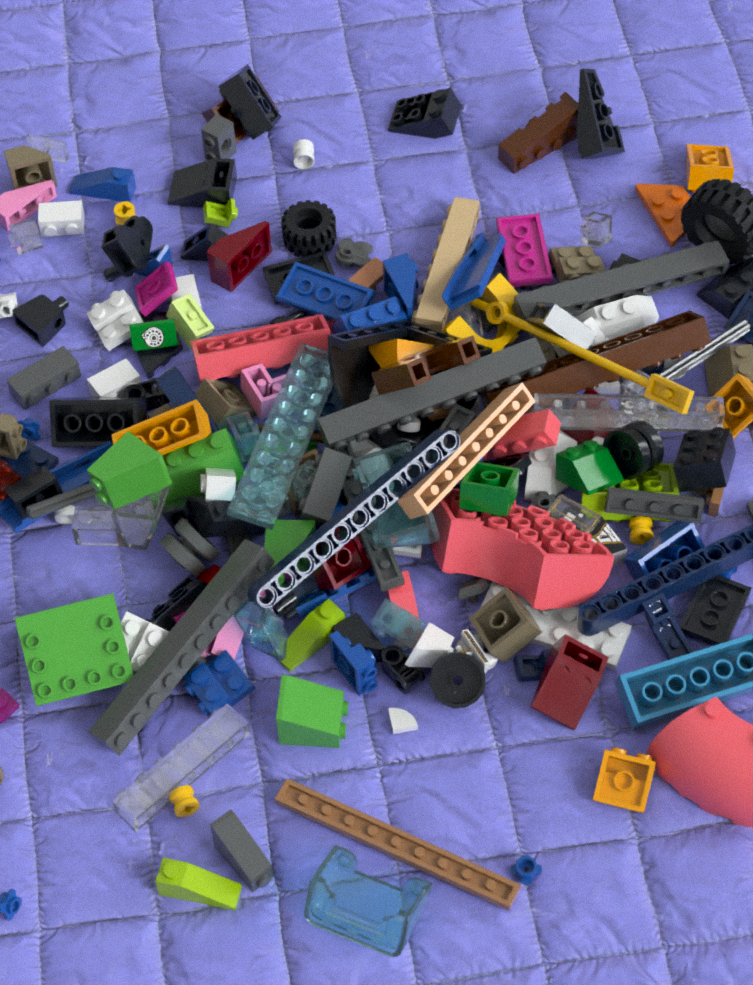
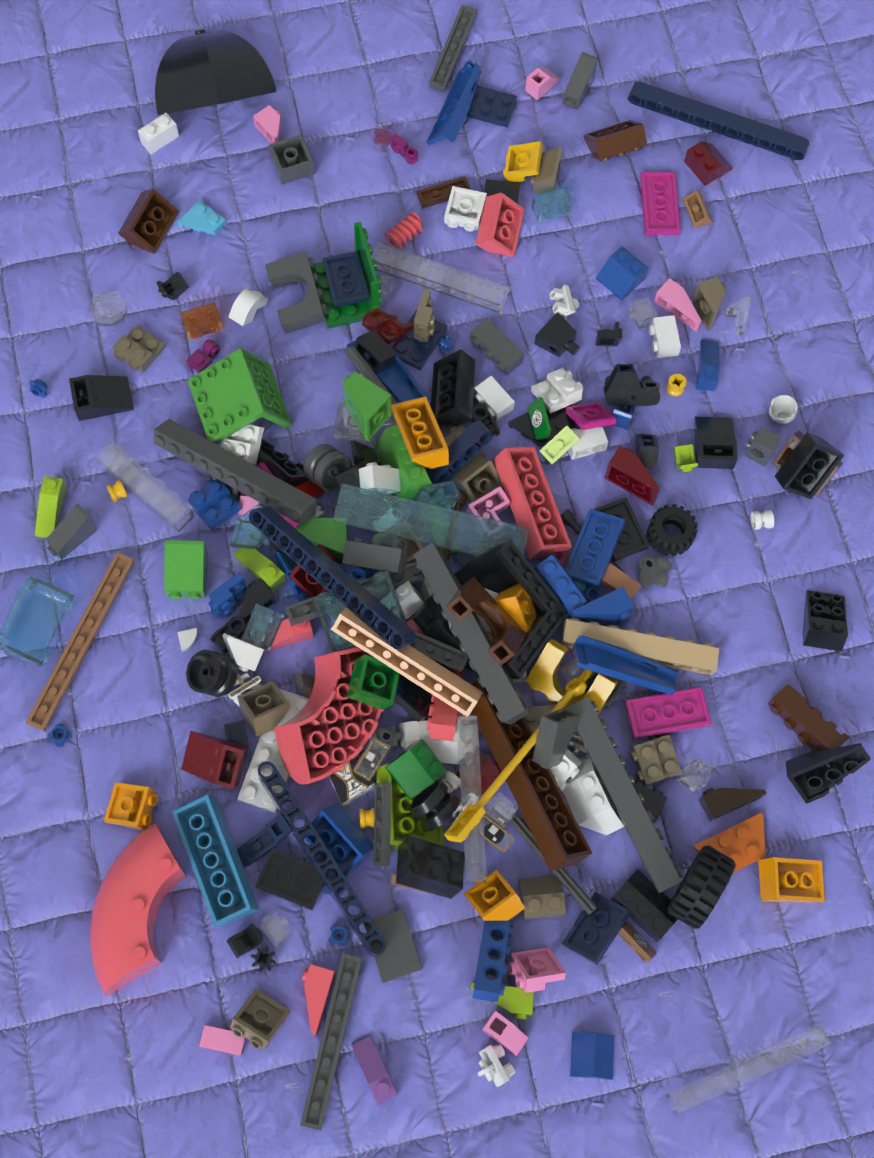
camera: 80 degrees right, 15 degrees up
none -> black slope [69,375,134,421]
none -> black bracket [596,322,622,346]
none -> dark brown slope [699,788,767,821]
none -> white hair [769,395,798,424]

